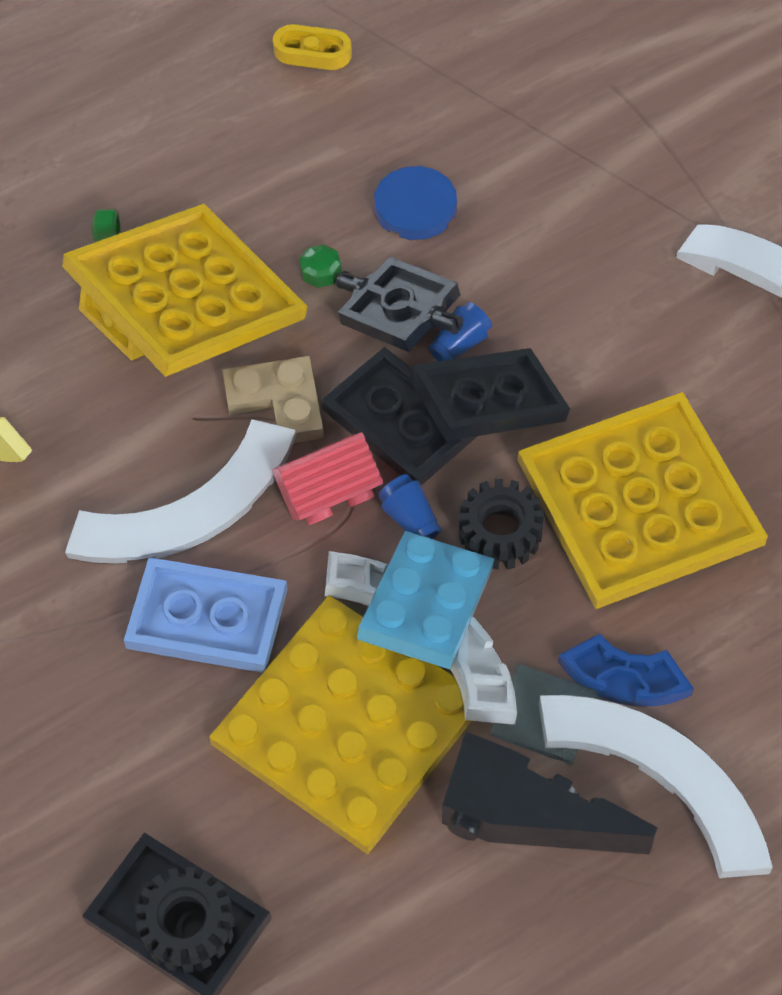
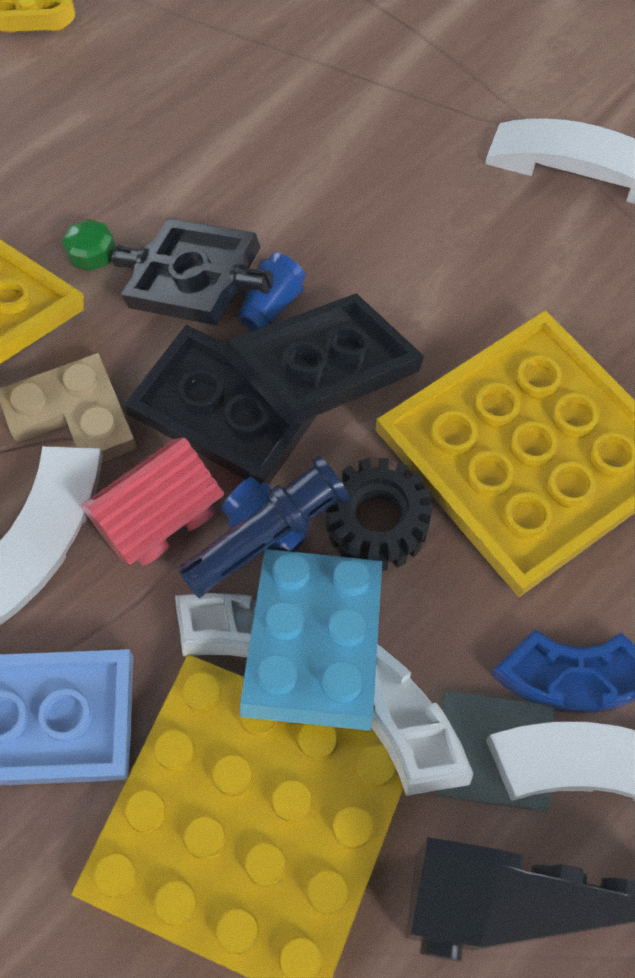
camera: 15 degrees left, 5 degrees up
blue tile [374,166,457,240] -> none
none -> dark blue pin [177,455,351,599]

